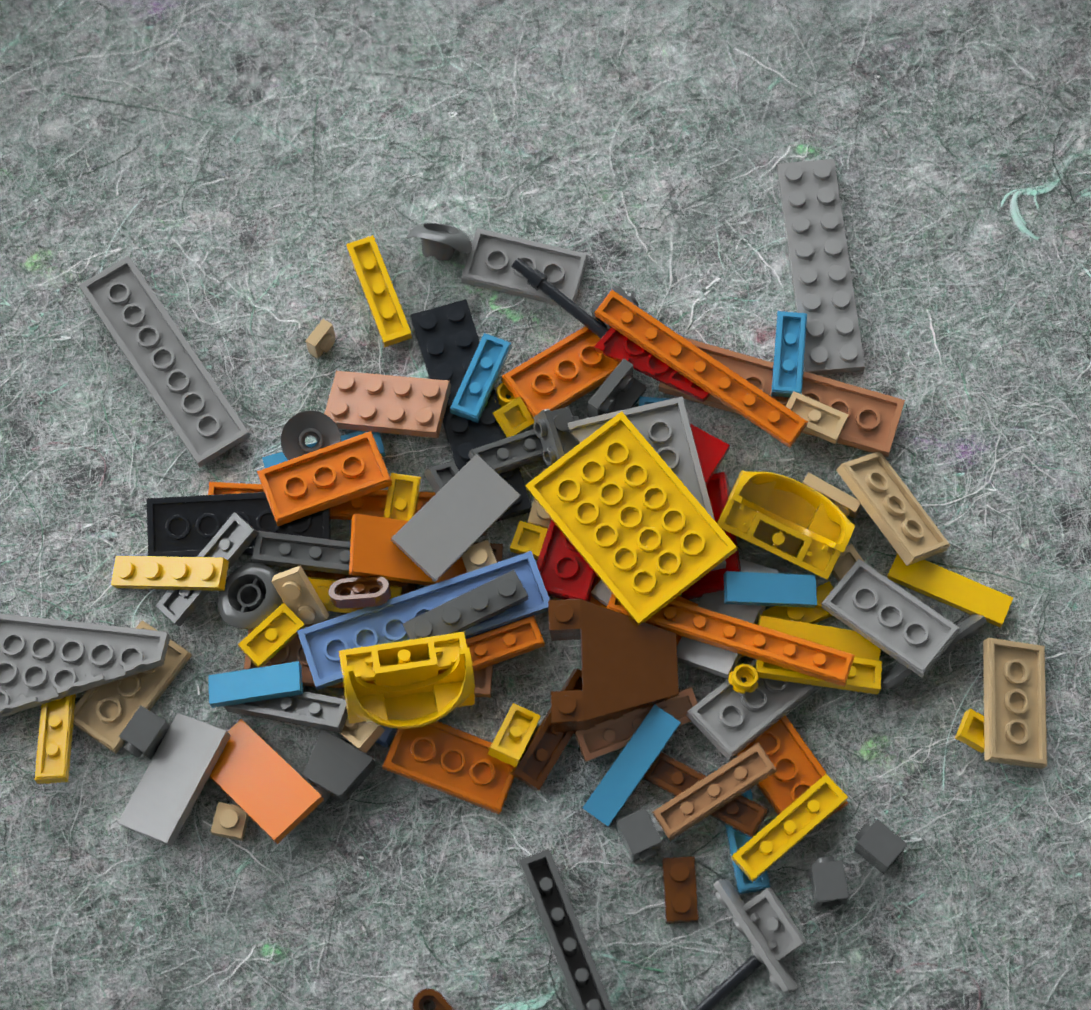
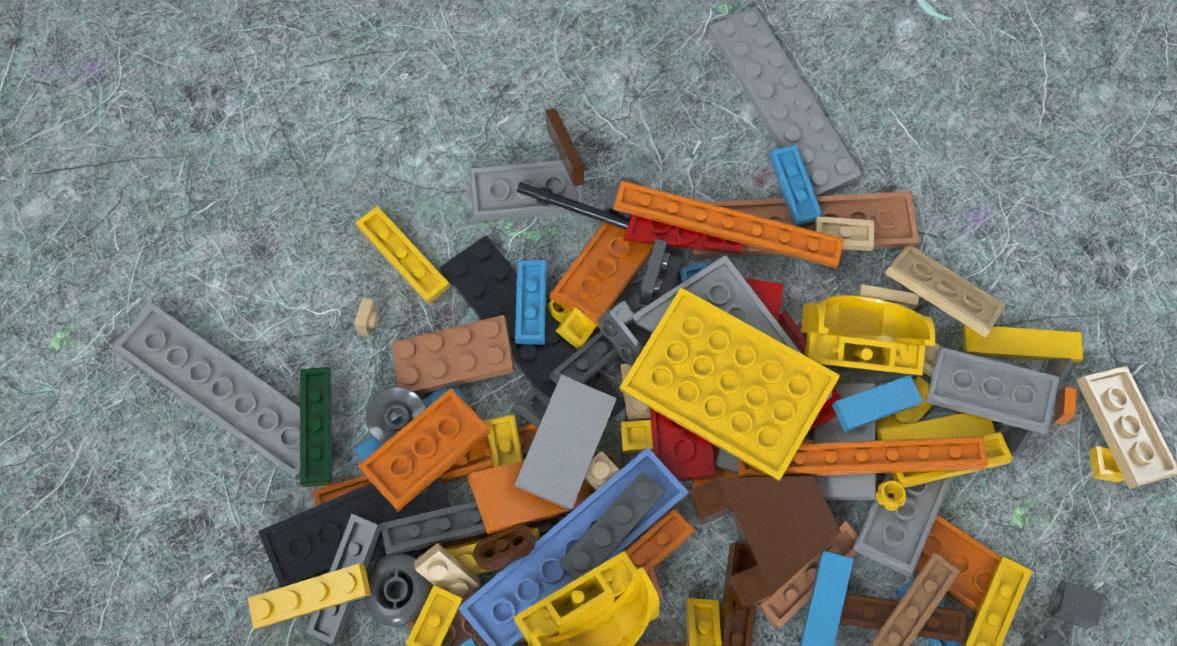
camera: 25 degrees left, 0 degrees up
dark grey hat [406,223,472,261] -> none
none -> dark green tile [300,367,333,487]
none -> reddish brown tile [545,108,584,187]
none -> orange tile [1054,386,1077,425]

